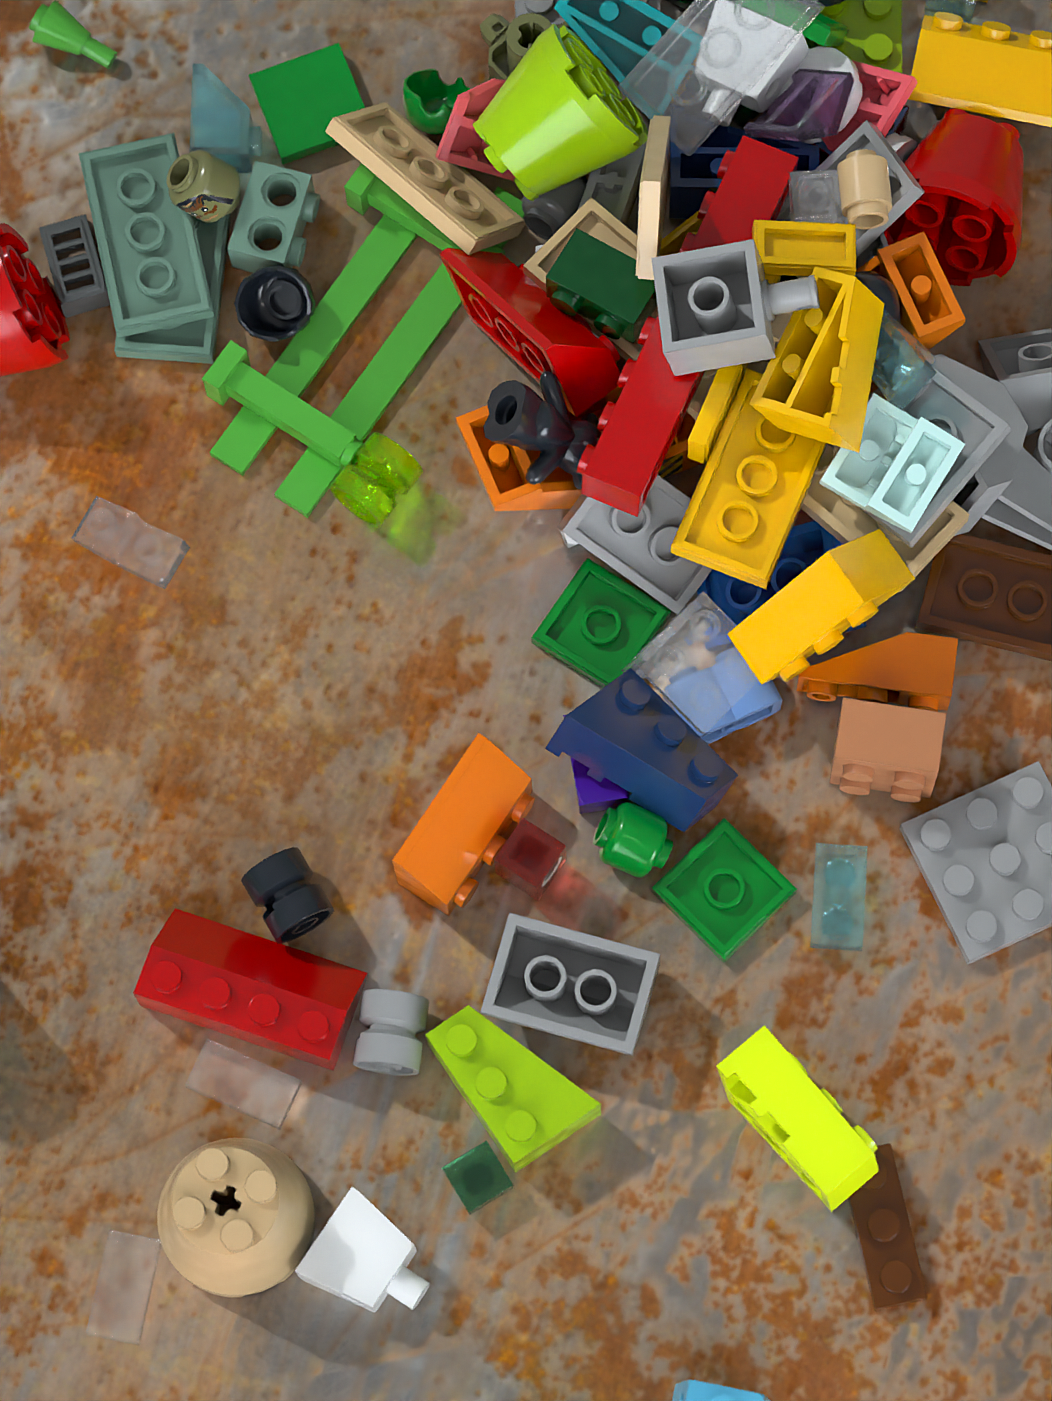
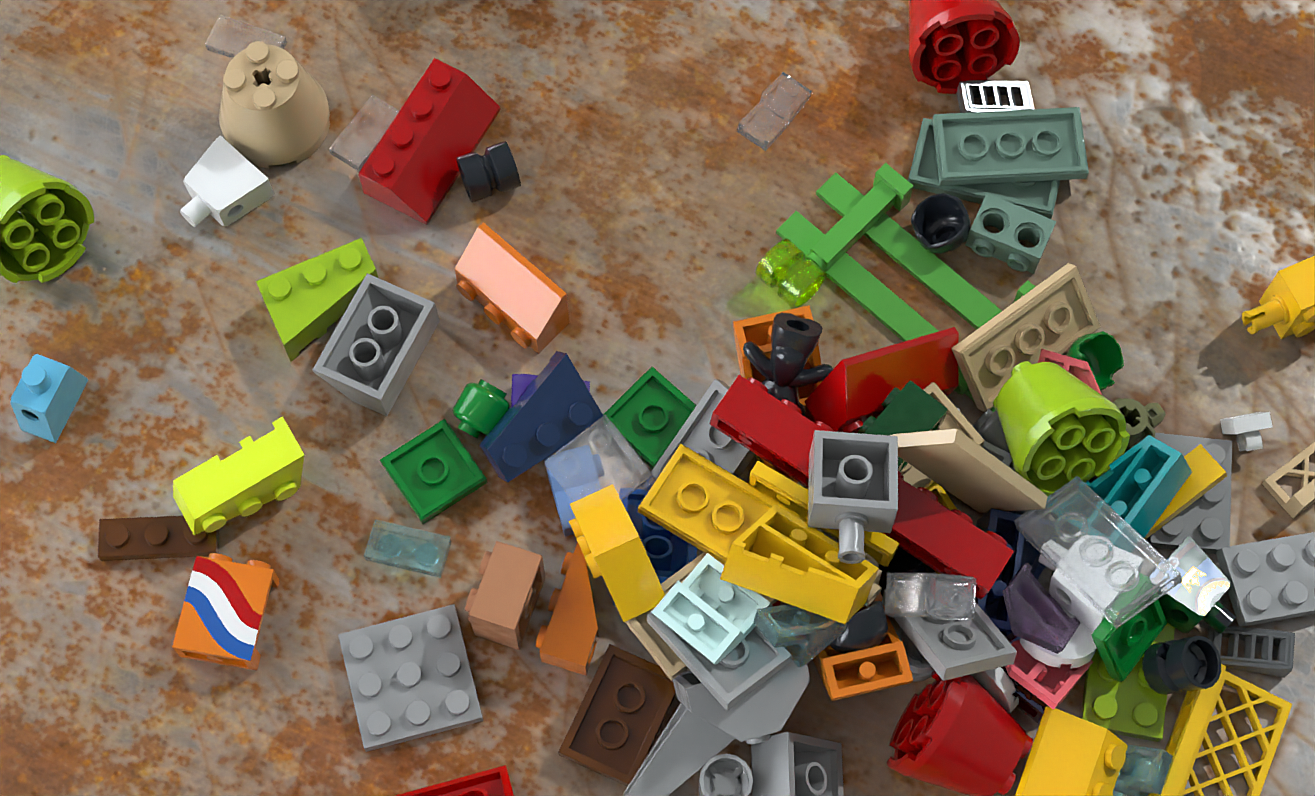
camera: 95 degrees right, 5 degrees down
bright green cone [29,0,118,69] -> none
olive head [167,149,241,223] -> none
clear light blue slope [190,64,262,173] -> none
green tile [248,43,365,165] -> none
light grey wheel [353,989,429,1076] -> none
clear green plate [442,1140,514,1215] -> none
clear red brick [494,818,567,901] -> none
yellow tile [752,220,856,276] -> none
tan brick [837,149,893,230] -> none
none -> panel [172,553,280,671]

